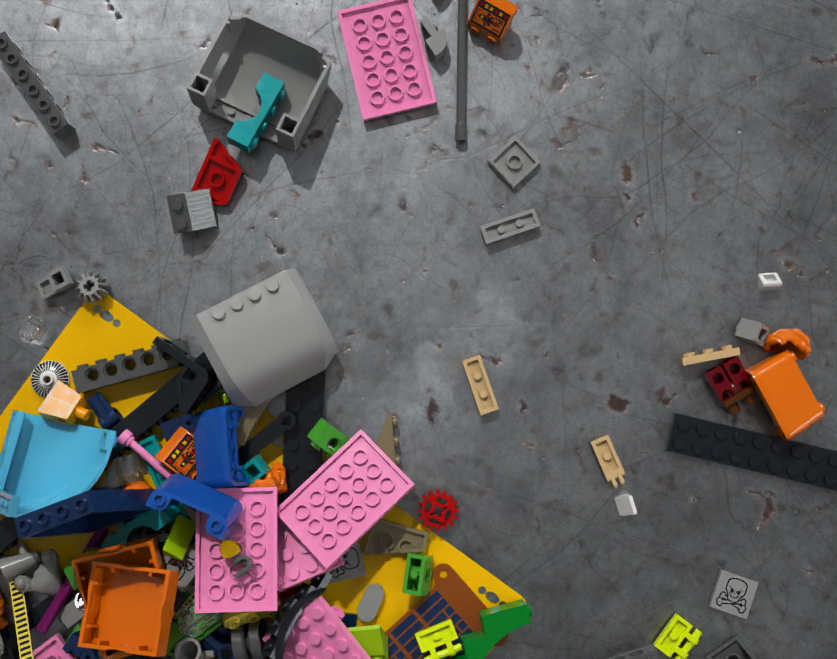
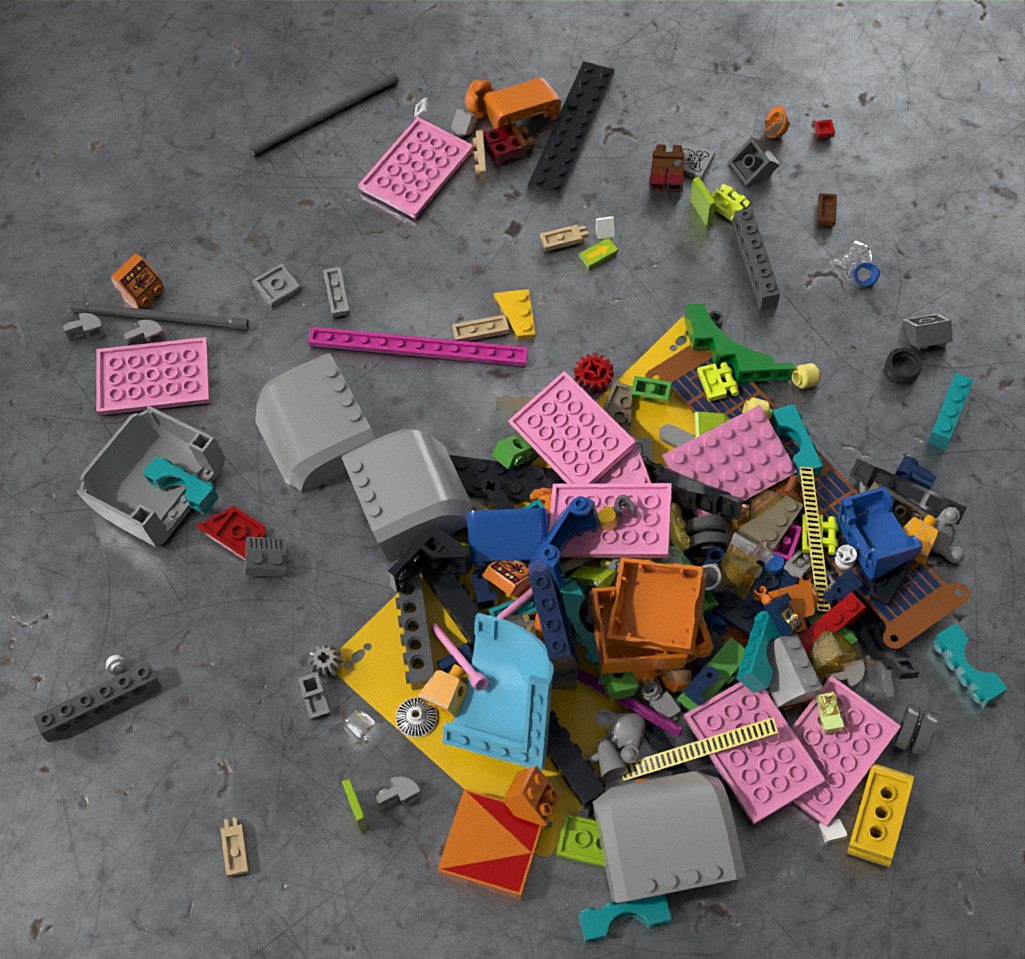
camera: 85 degrees left, 25 degrees down
none -> white plate [106,655,126,674]
none -> dark grey piece [249,73,399,156]
none -> light grey slope [255,353,376,493]
none -> dark pink plate [308,327,528,367]
none -> bright pink plate [358,117,474,219]
none -> bright pink piece [431,623,489,691]
none -> yellow wing [493,289,535,340]
none -> lime tile [579,238,618,269]
none -> hips [649,144,684,191]
none -> lime tile [690,177,716,226]
none -> dark grey bush [709,310,724,328]

